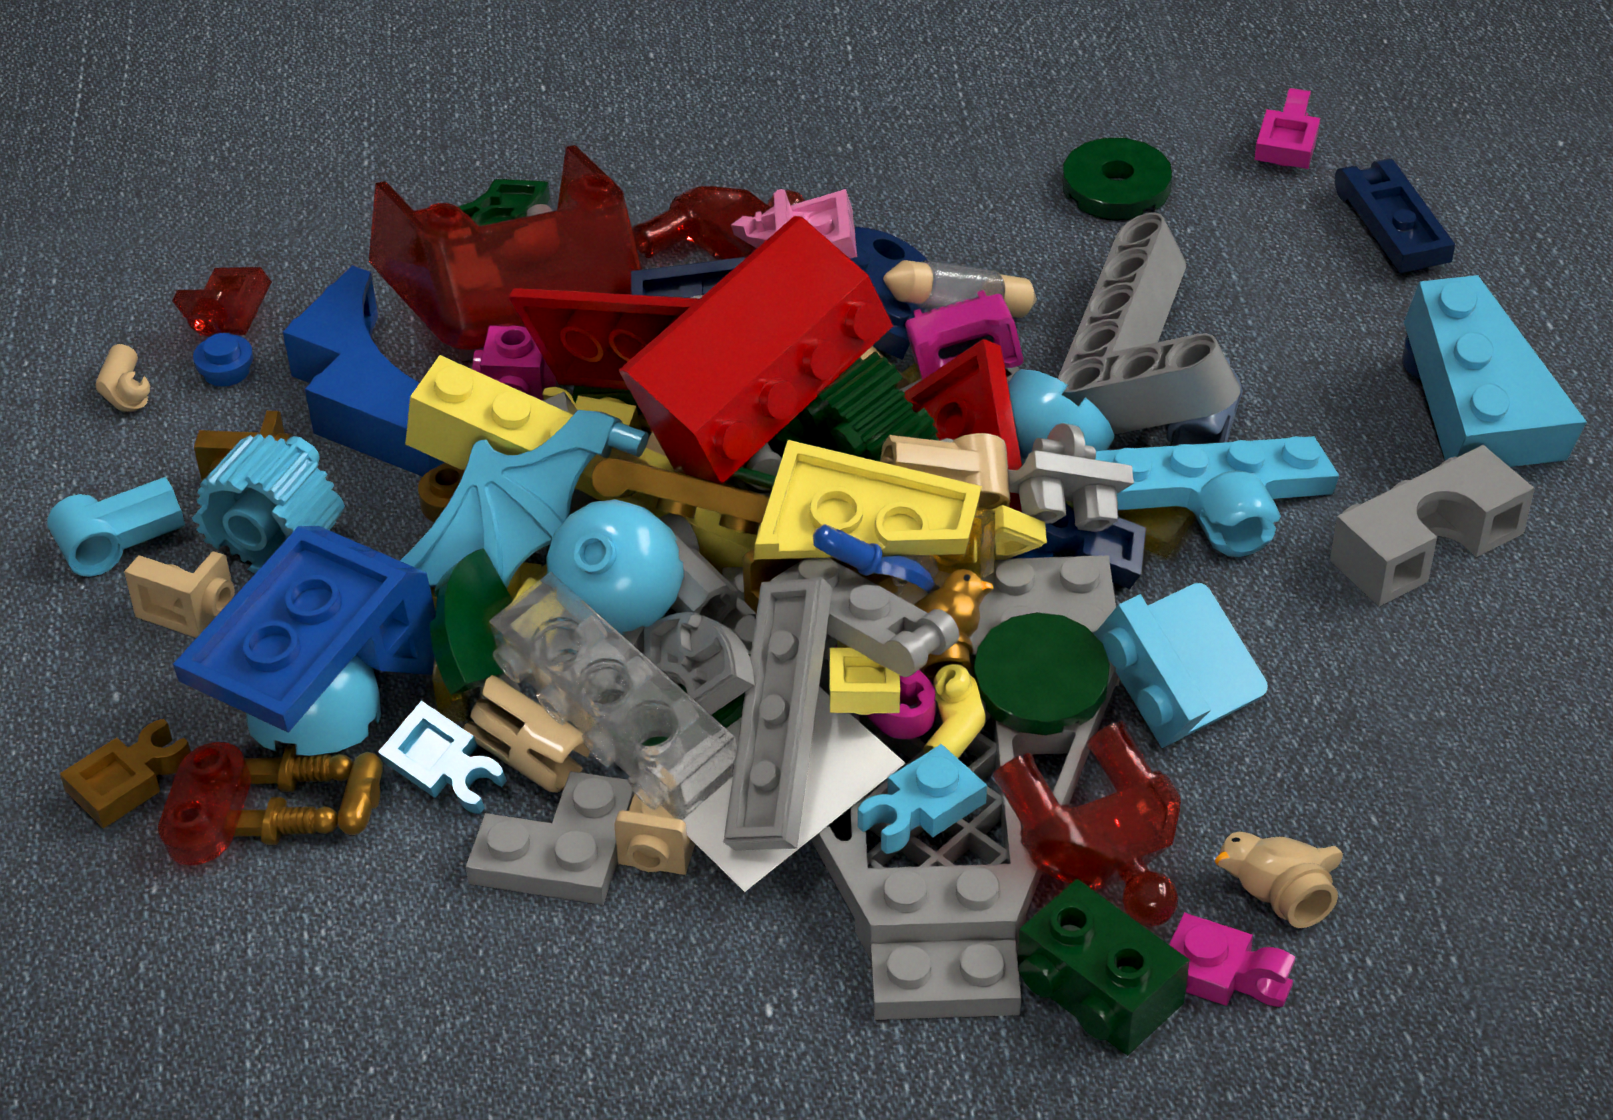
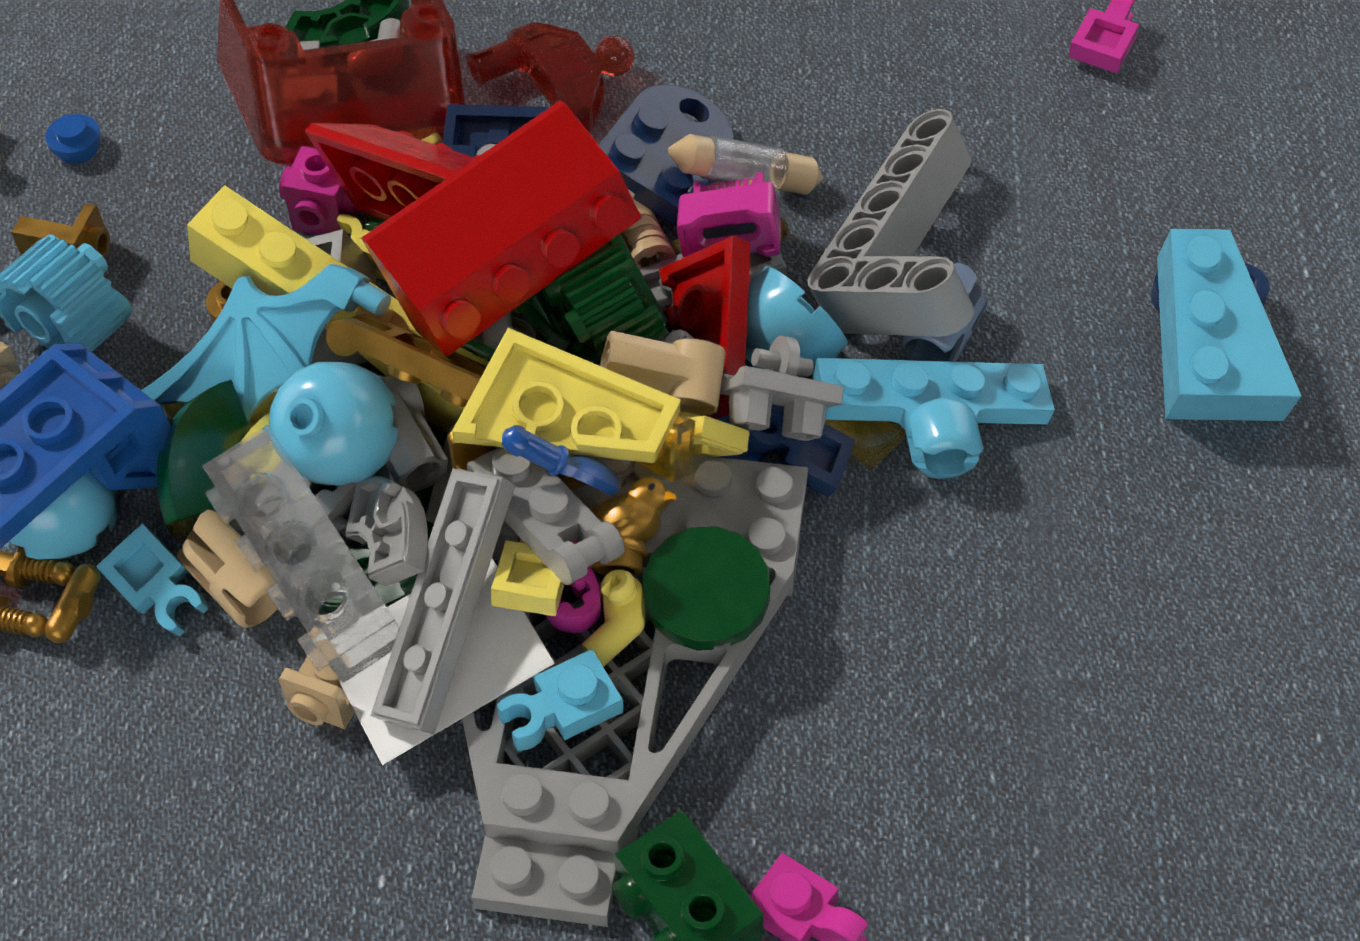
camera: 10 degrees right, 10 degrees up
clear red bracket [172,267,272,337] -> none
blue arch [283,265,445,477] -> none
light grey plate [466,771,637,905] -> none
bright pink slope [731,189,857,258] -> none
clear red connector [991,721,1181,927] -> none
dark green tile [1062,138,1172,220] -> none
medium azure bracket [1094,583,1268,748] -> none
tan animal [1215,832,1343,928] -> none
light grey arch [1330,445,1535,607] -> none
dark blue plate [1335,158,1455,273] -> none

